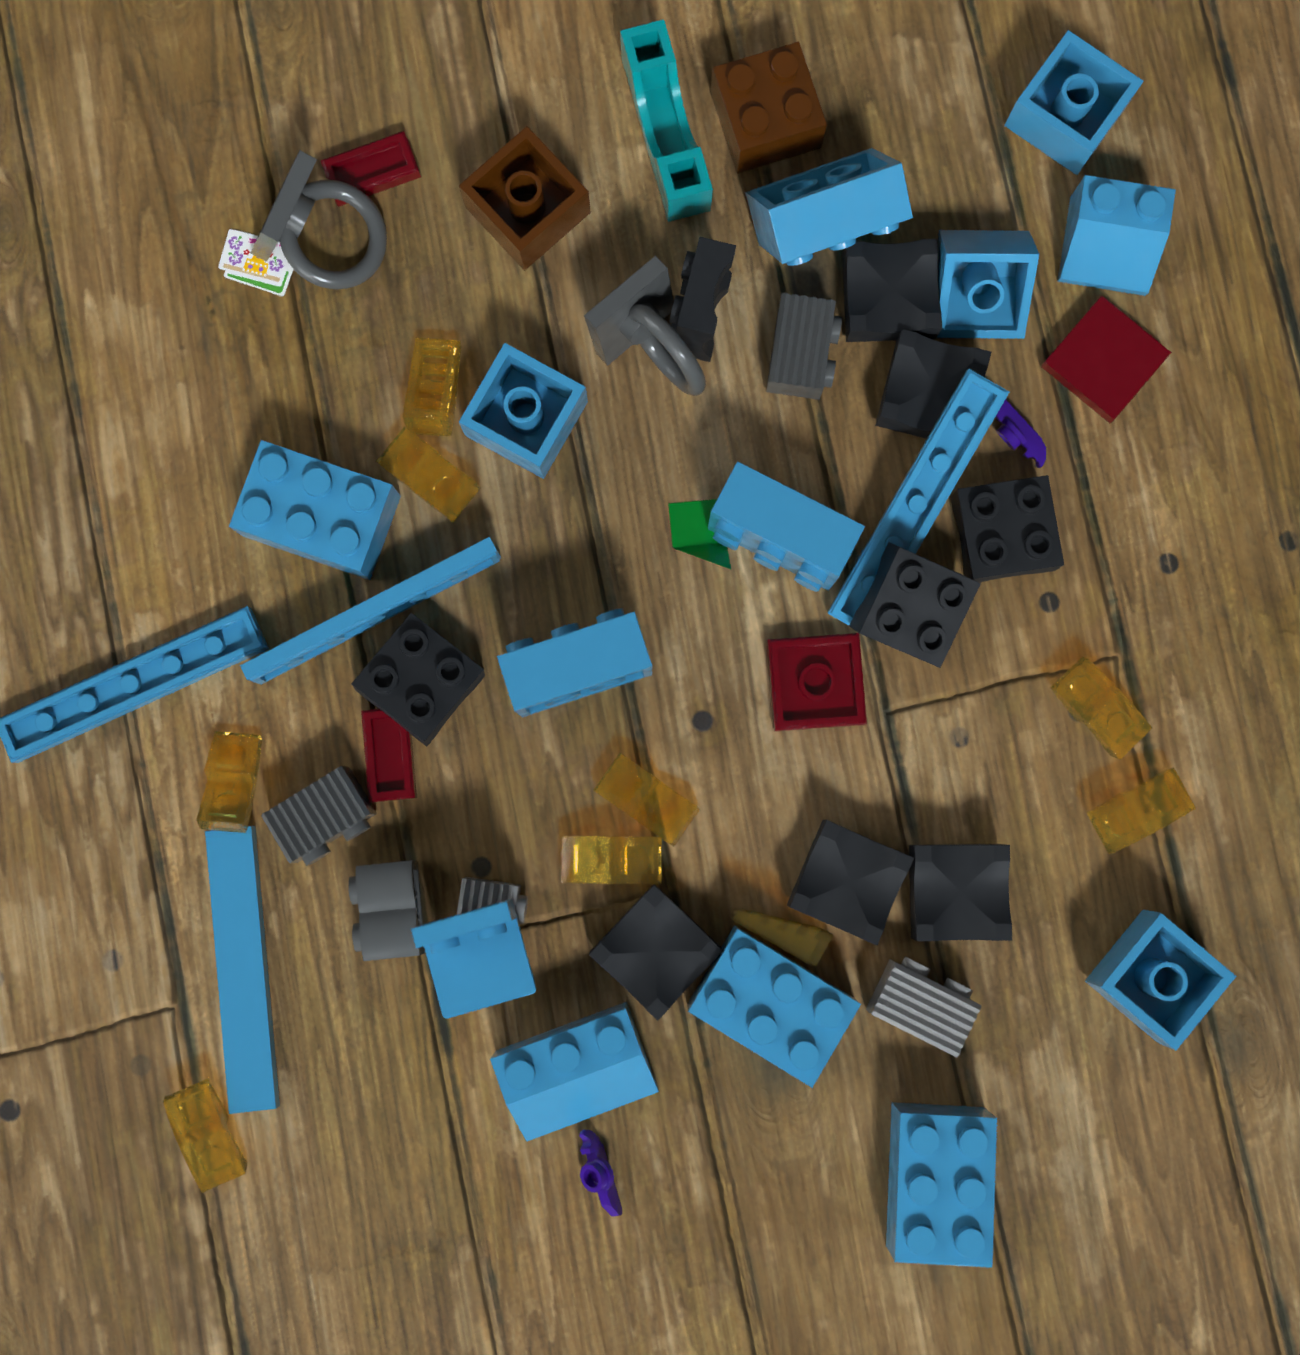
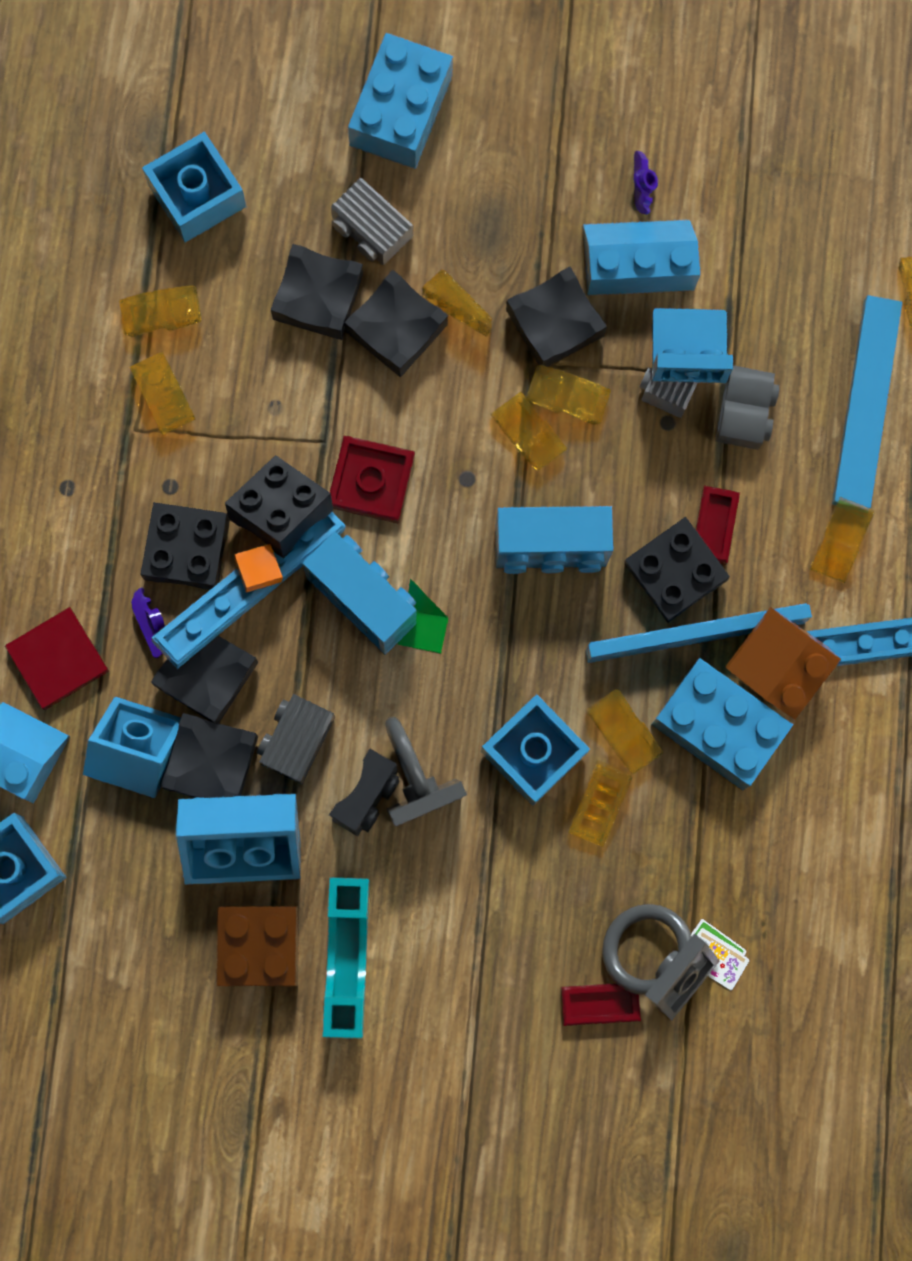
camera: 170 degrees left, 5 degrees down
dark grey brick [261,766,377,866] -> none
reddish brown brick [459,126,591,271] -> none
dark azure brick [687,925,861,1088] -> none
none -> orange tile [234,544,283,593]
none -> dark orange slope [725,607,841,720]

